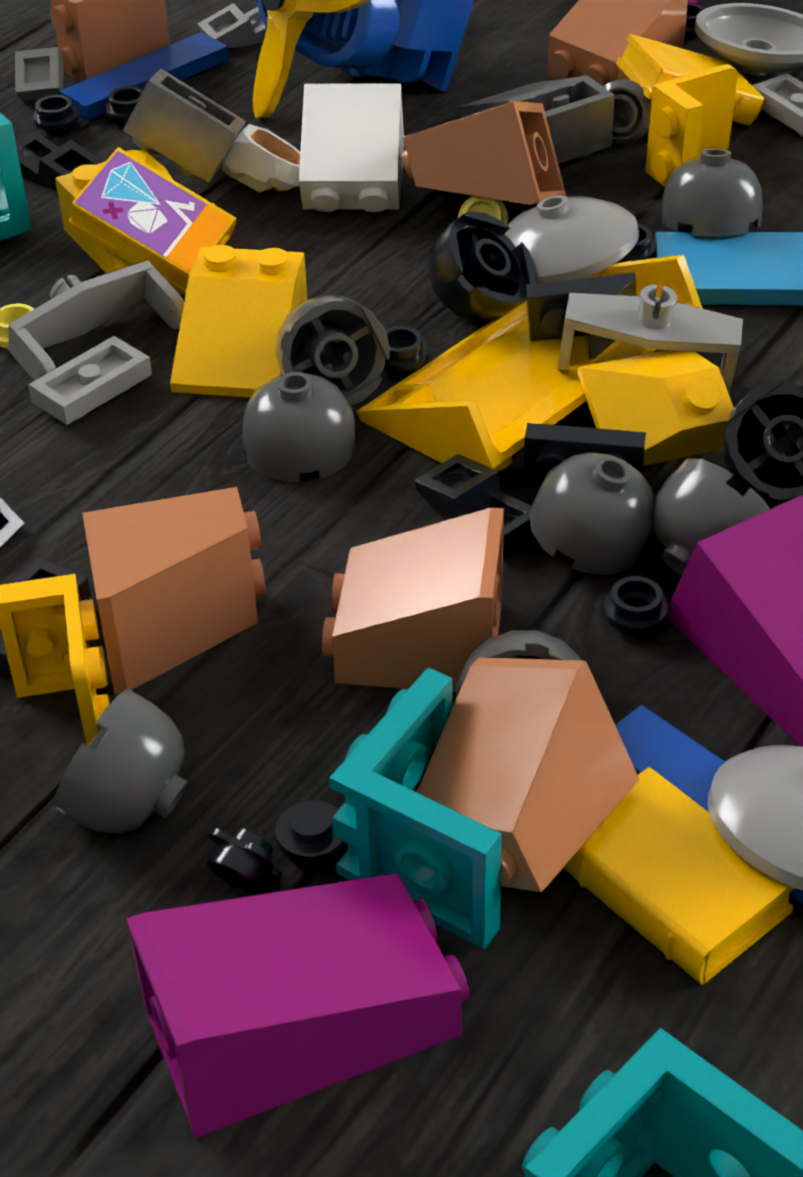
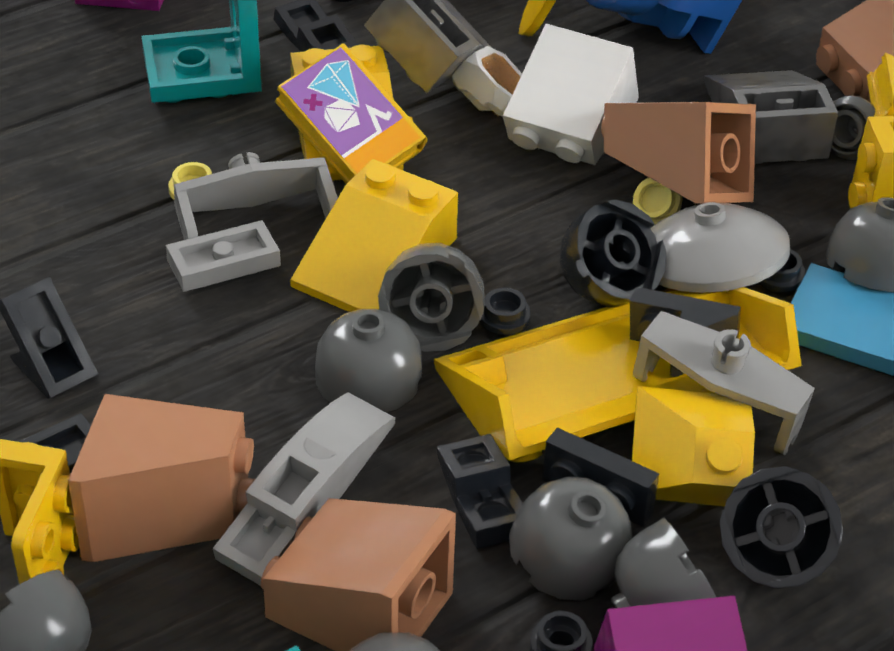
camera: 20 degrees right, 0 degrees up
none -> light grey slope [213,392,395,586]

